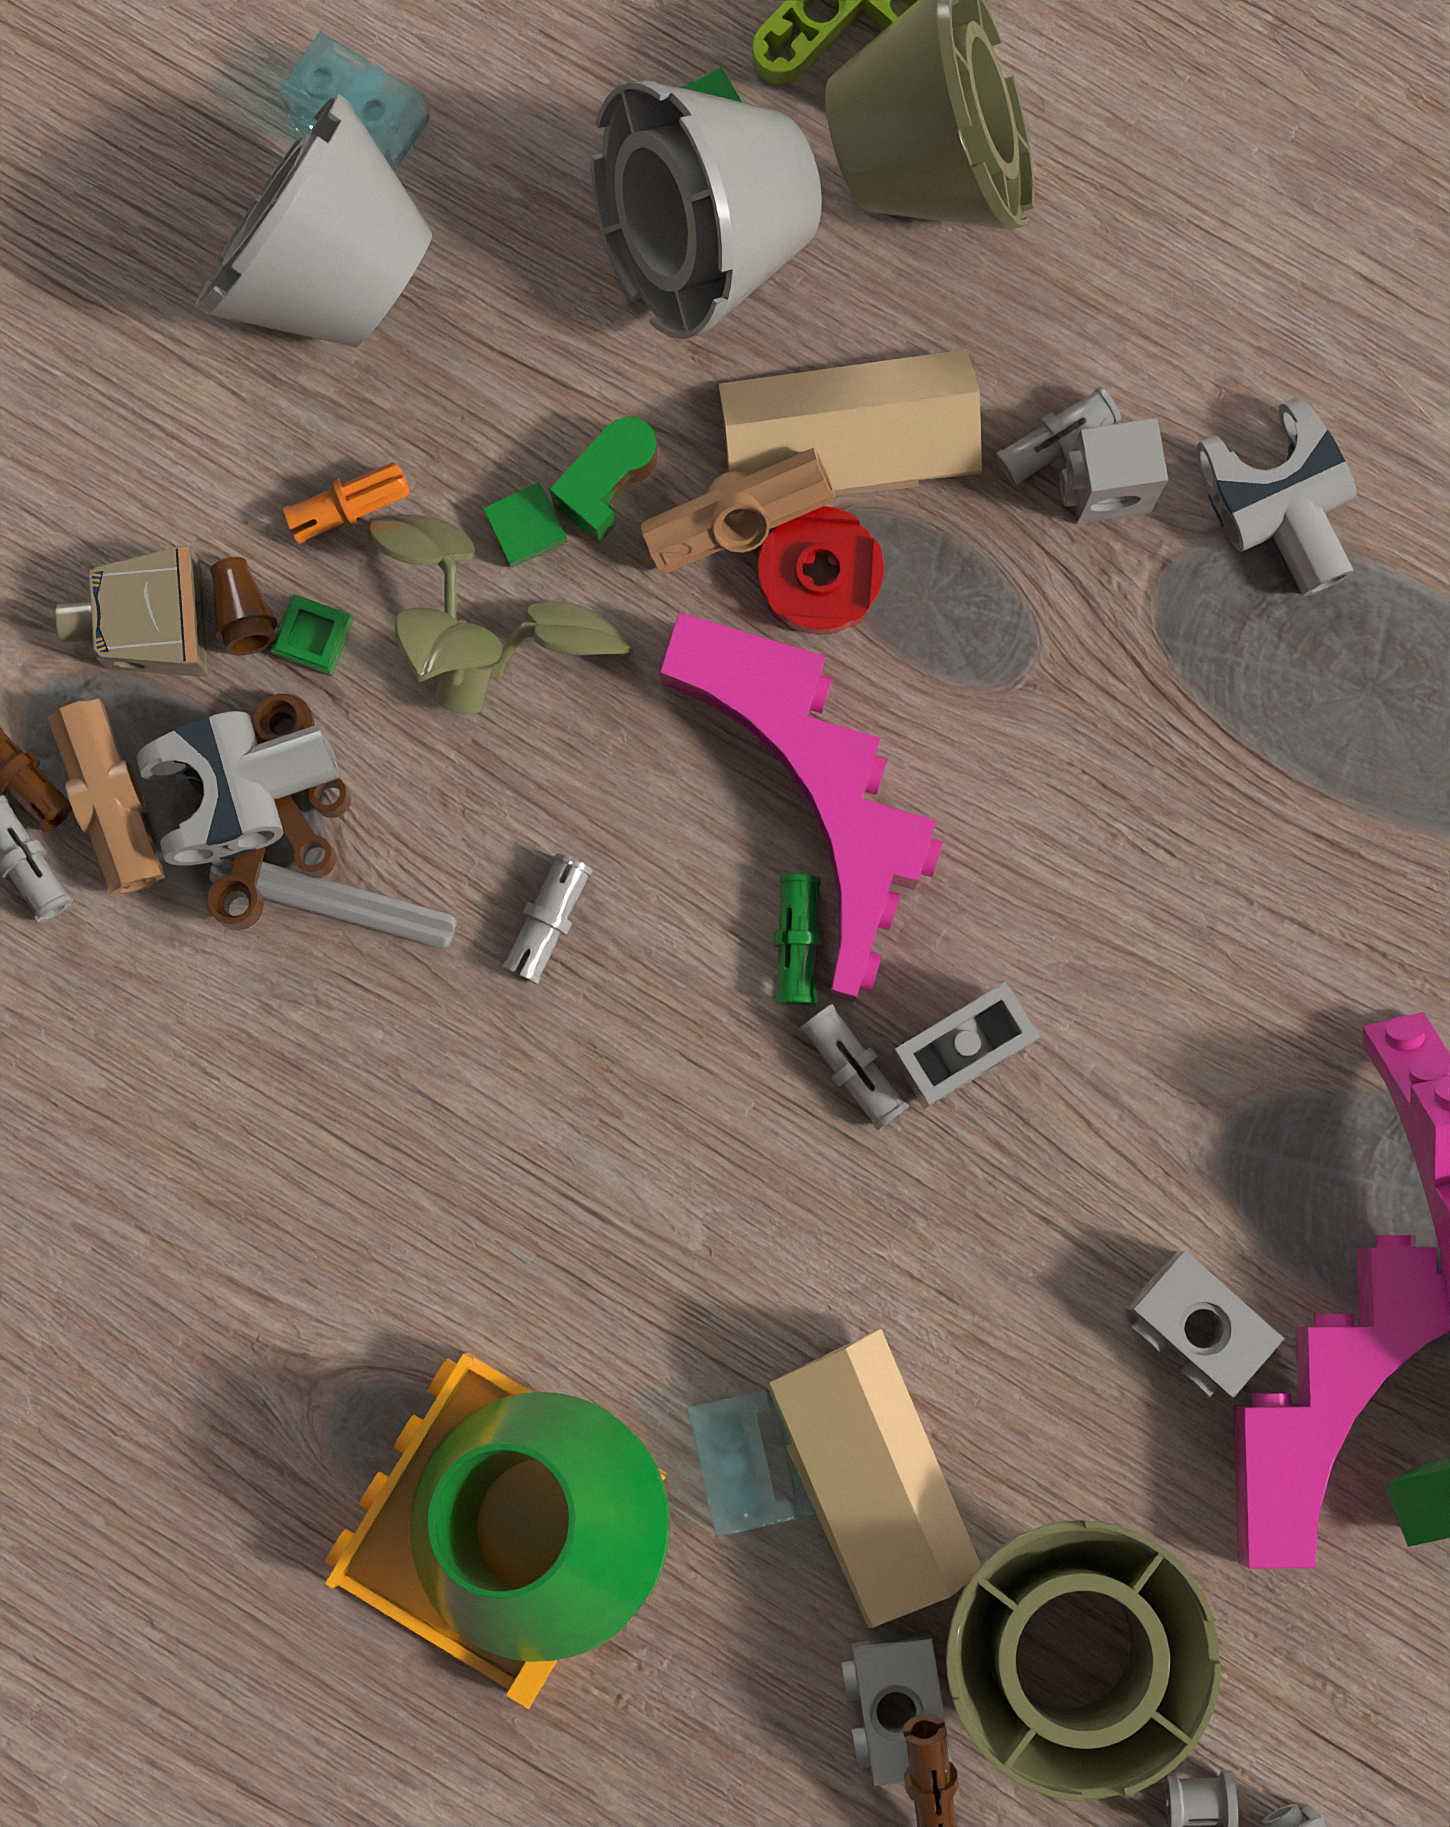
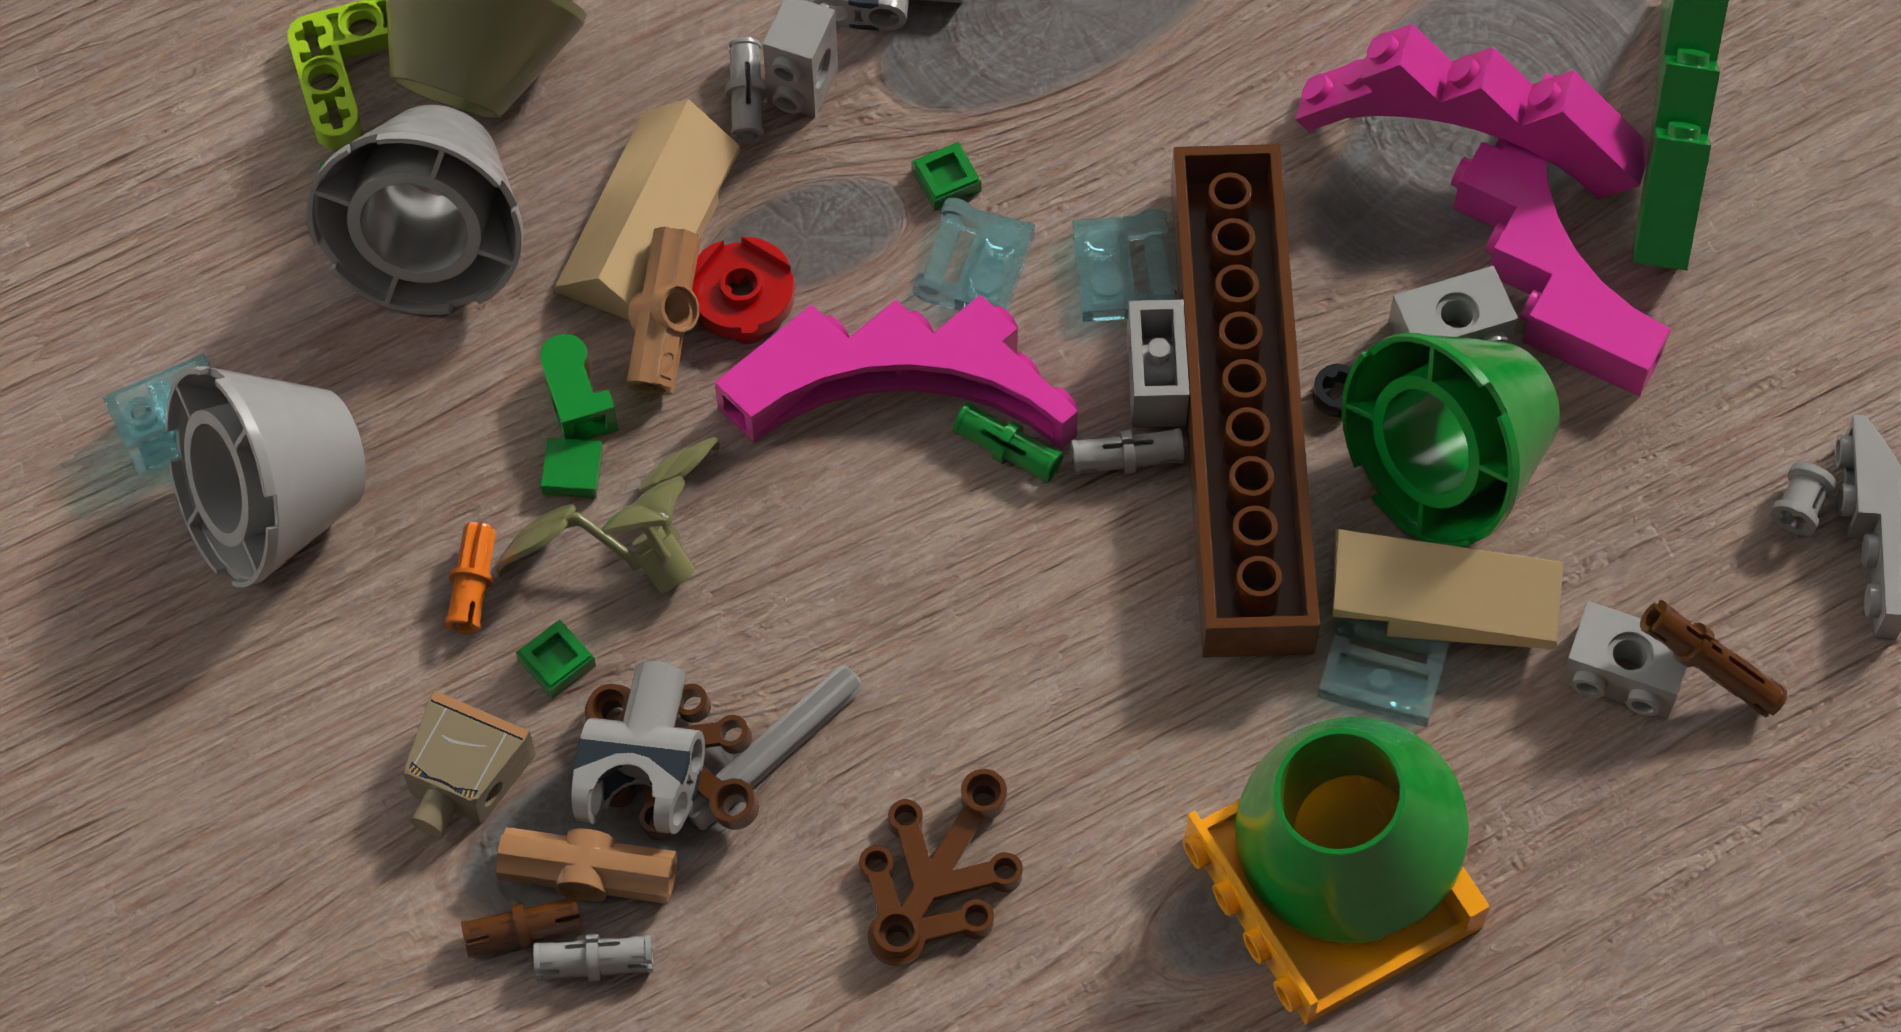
camera: 60 degrees left, 20 degrees down
reddish brown cone [210,557,278,656] -> none
light grey pin [501,853,593,985] -> none
olive cone [946,1520,1222,1802] -> none
none -> reddish brown plant [859,769,1023,966]
none -> green tile [911,142,982,211]
none -> clear light blue plate [912,198,1035,311]
none -> clear light blue plate [1072,209,1178,322]
none -> reddish brown brick [1170,144,1320,658]
none -> black bush [1312,364,1351,417]
none -> green cone [1342,333,1560,547]

